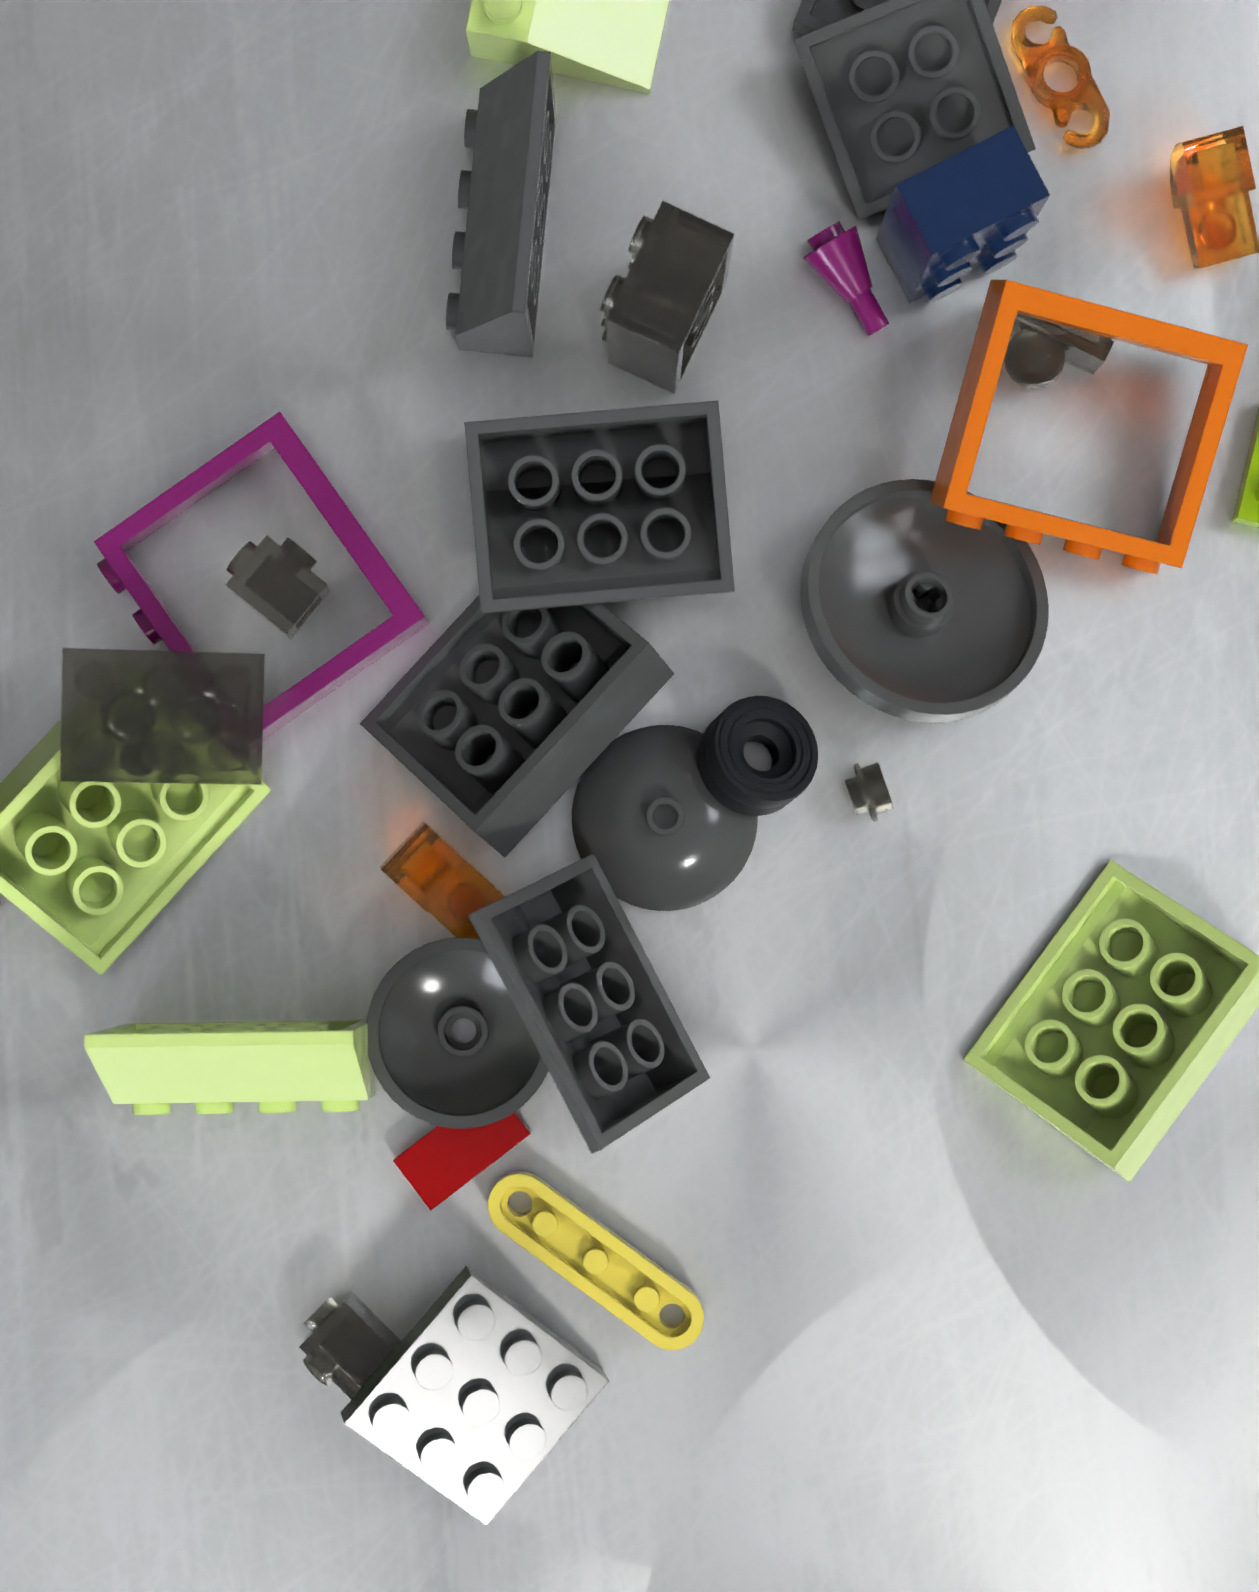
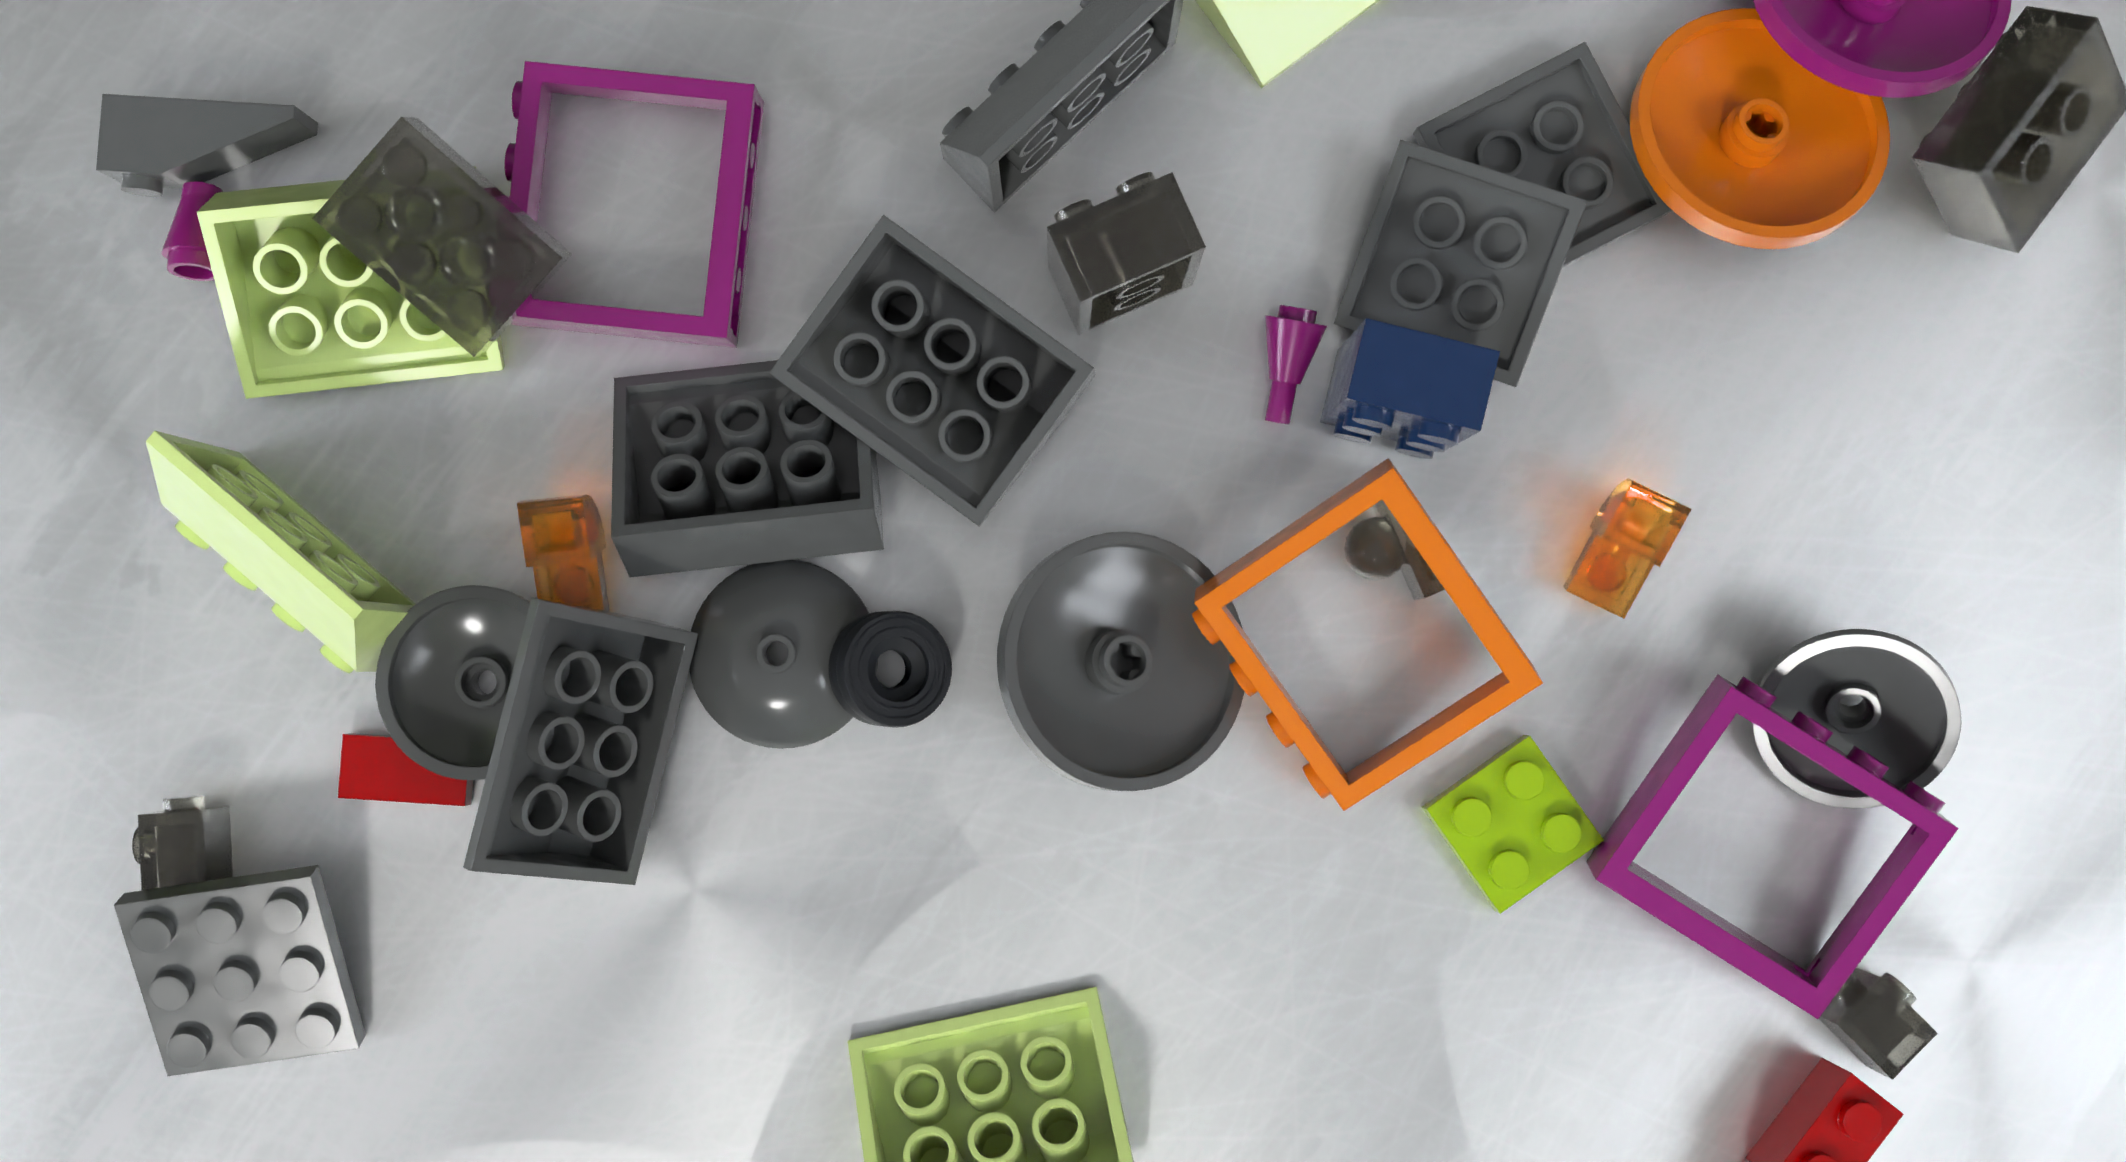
camera: 40 degrees right, 0 degrees up
clear smoke brick [226,535,330,640] -> none
light yellow plate [488,1171,704,1350] -> none
clear smoke plate [845,762,894,822] -> none
clear orange piece [1011,6,1110,149] -> none

